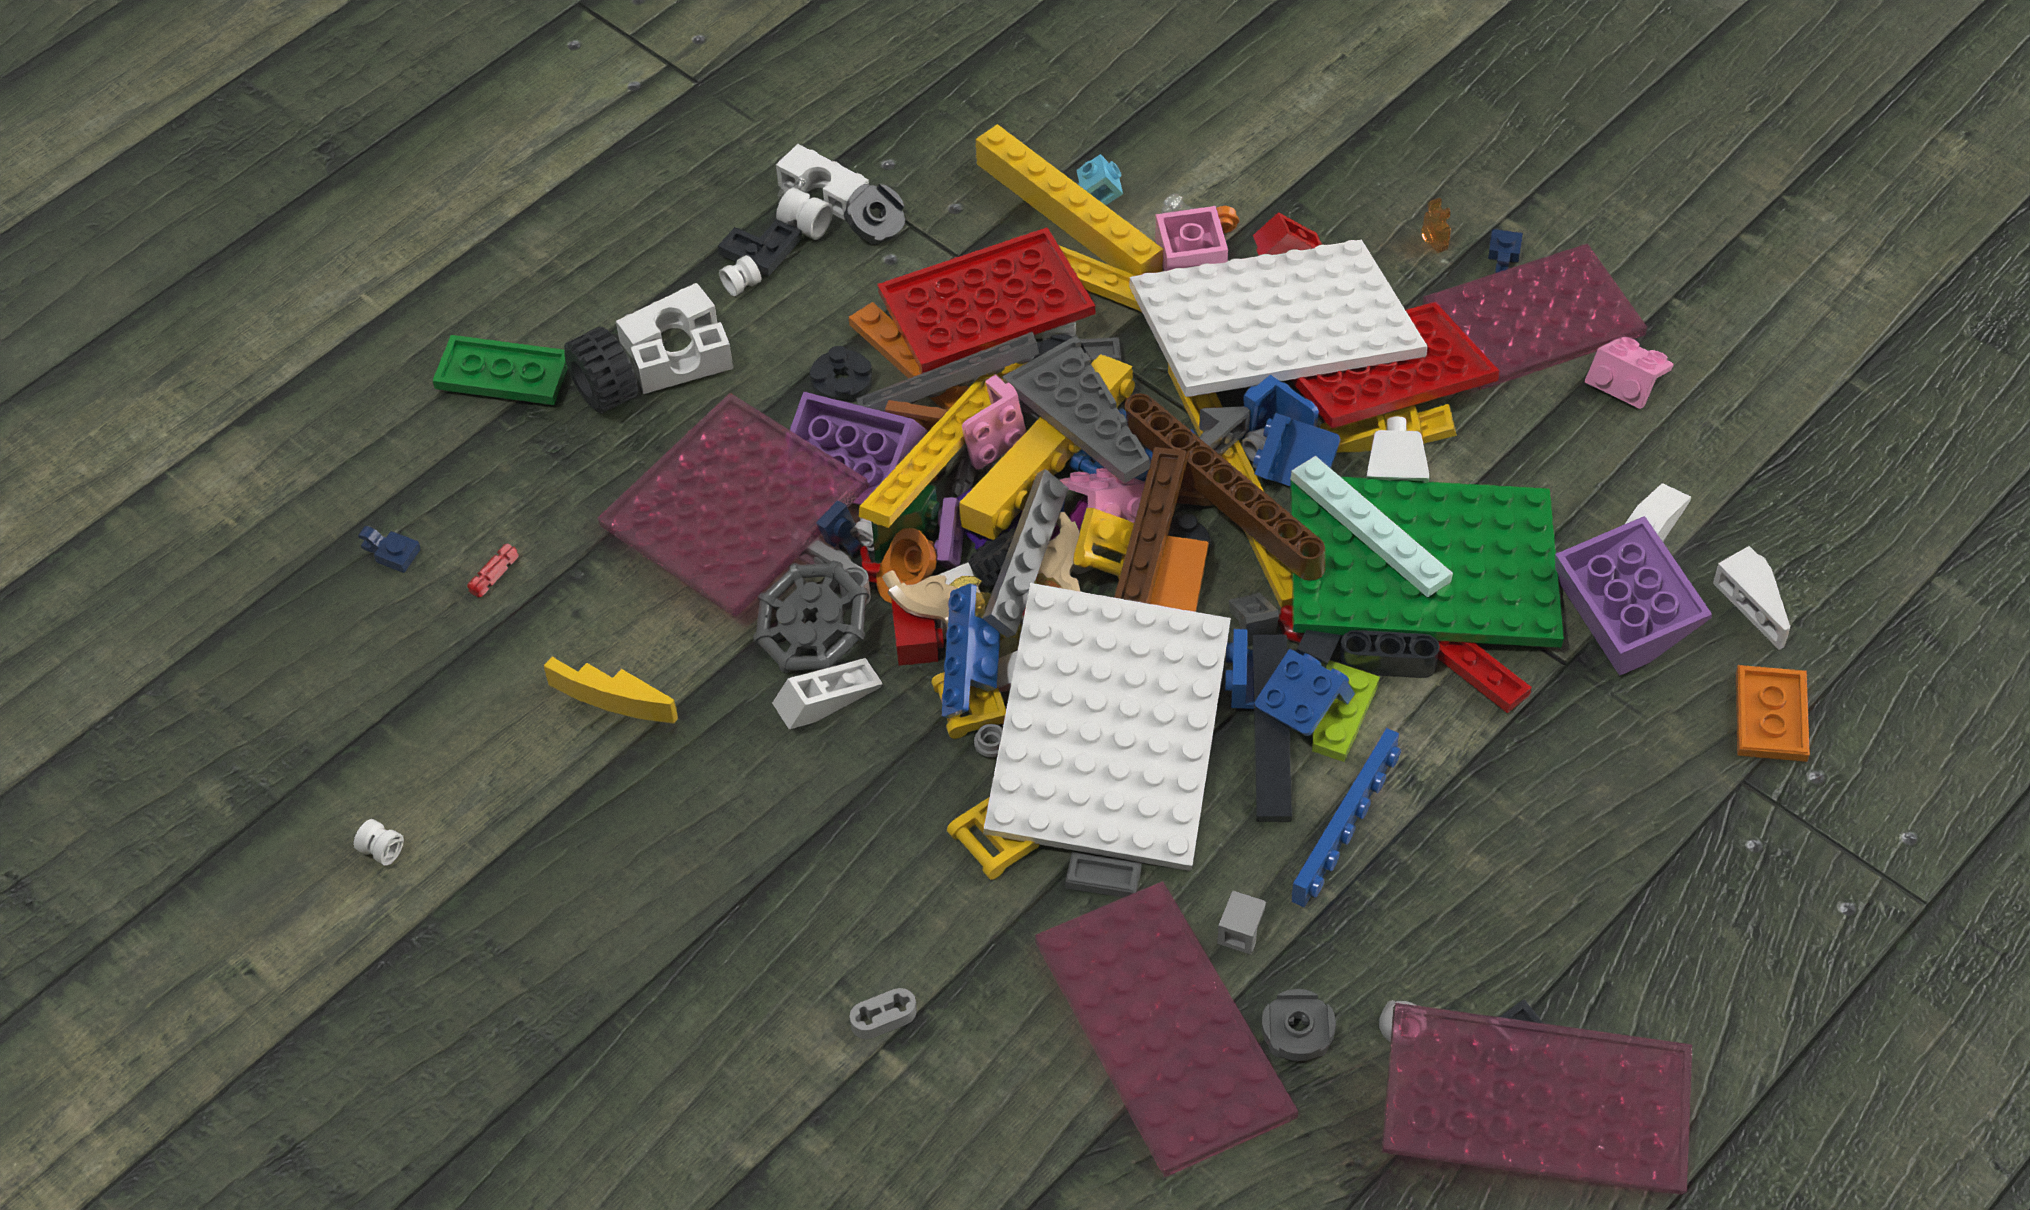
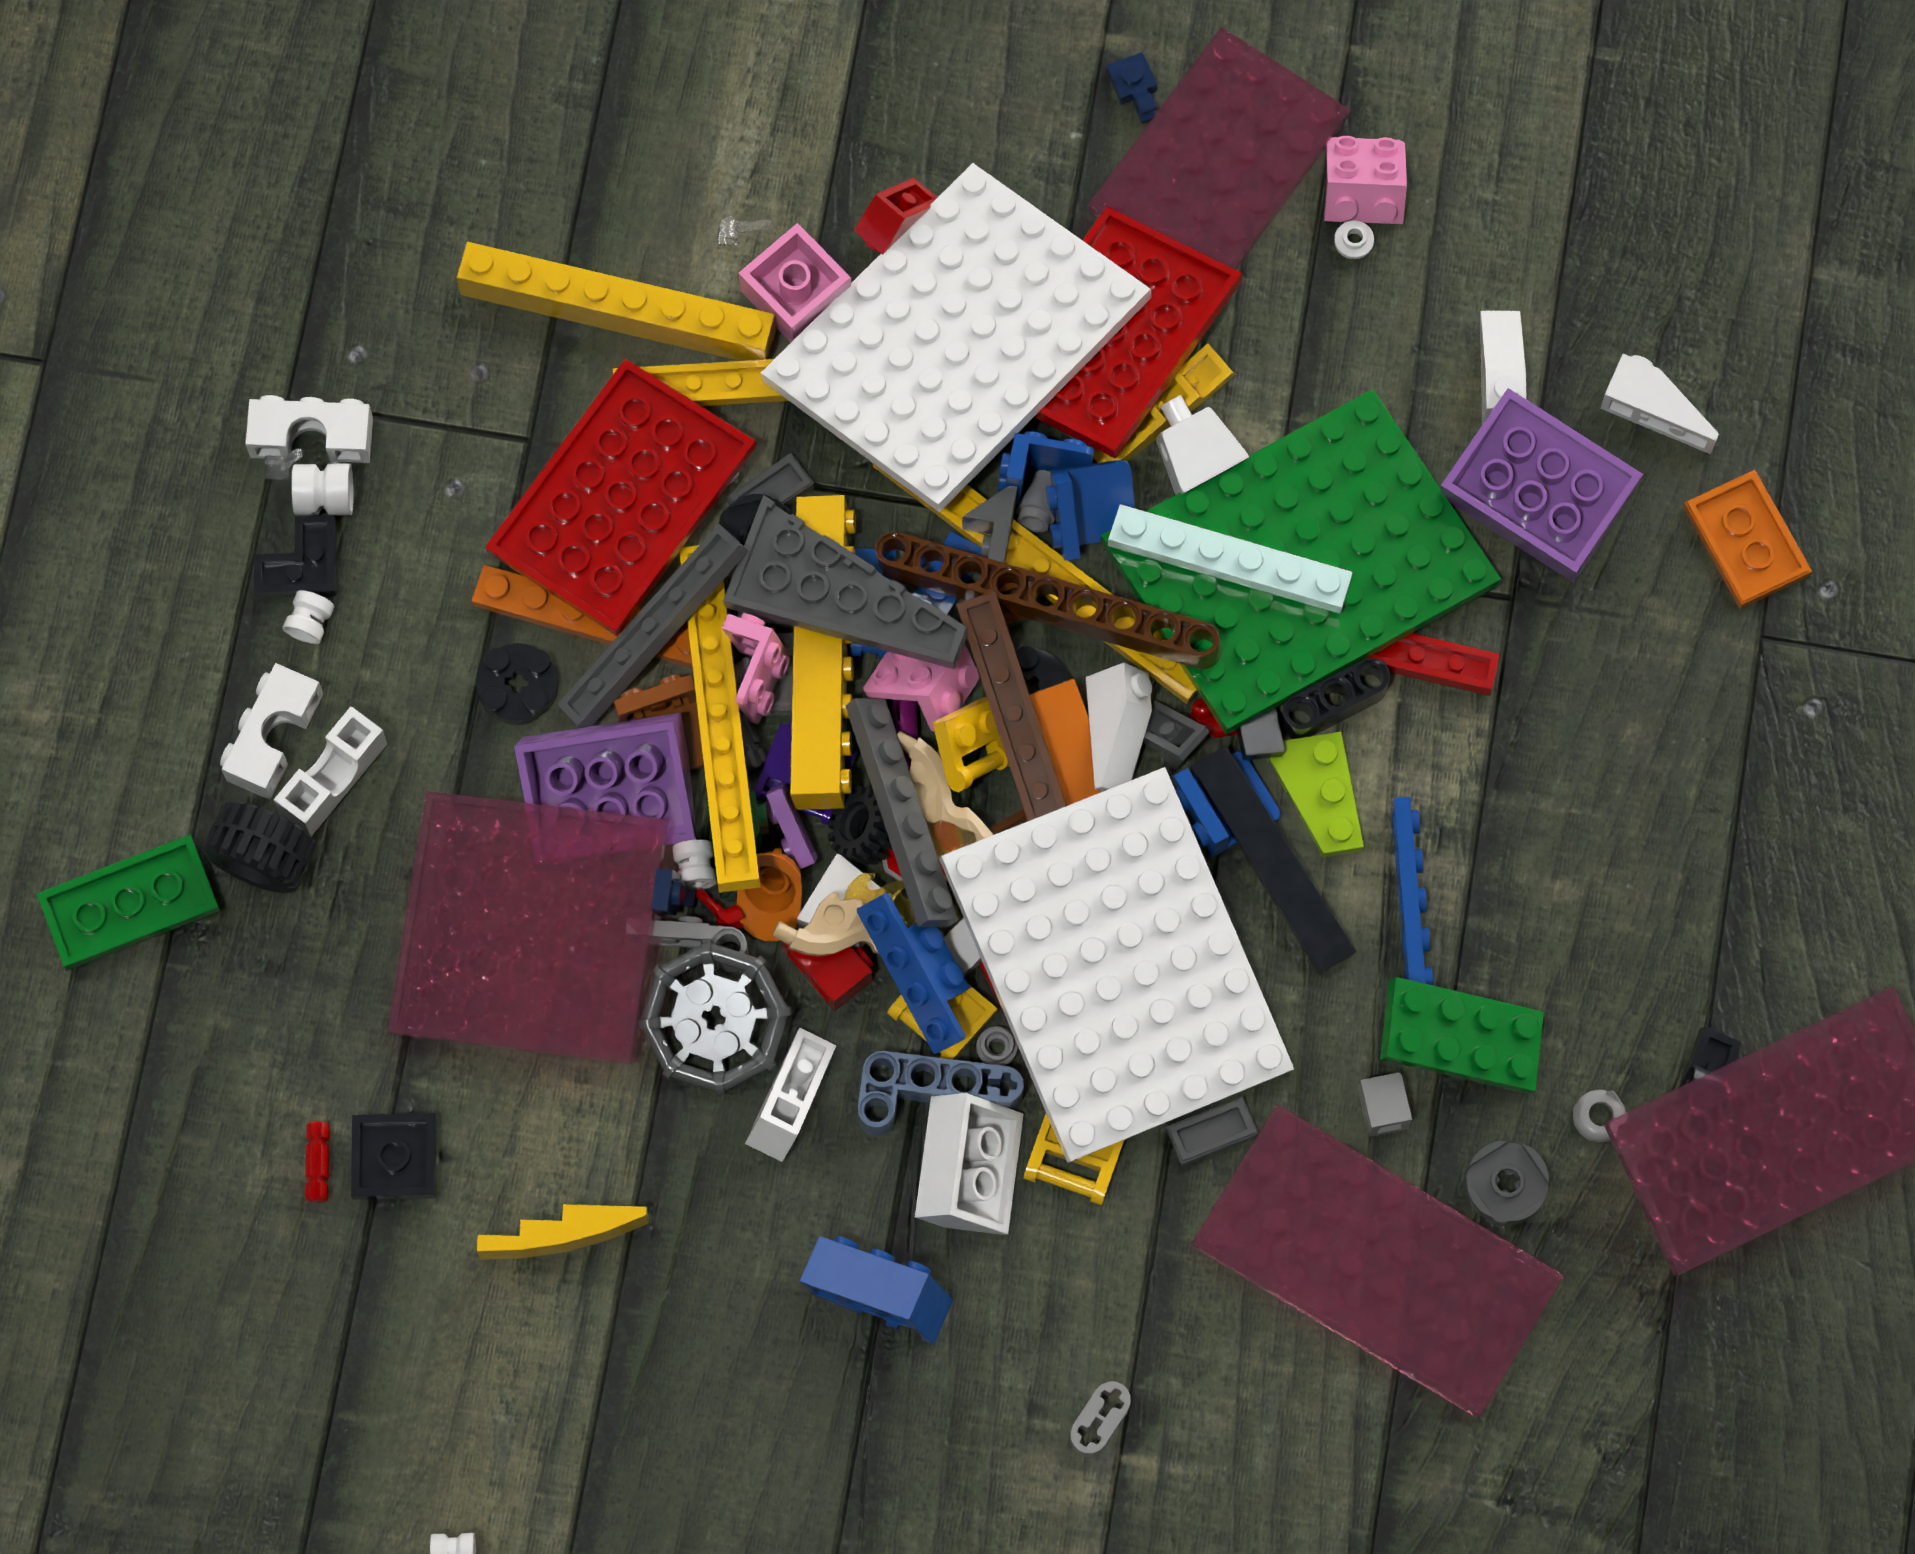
camera: 35 degrees left, 20 degrees up
dark blue plate [358,526,421,573] -> none
plate [844,183,906,245] -> none
medium azure brick [1077,154,1123,205] -> none
orange plate [1216,206,1239,233] -> none
blue bracket [1255,649,1355,736] -> none
clear orange plate [1421,197,1451,253] -> none
none -> black plate [351,1113,436,1200]
none -> blue wedge [799,1236,953,1345]
none -> sand blue beam [858,1051,1024,1137]
none -> white slope [915,1093,1024,1235]
none -> white slope [1086,662,1152,792]
none -> white plate [1334,220,1374,259]
none -> green plate [1380,977,1544,1094]

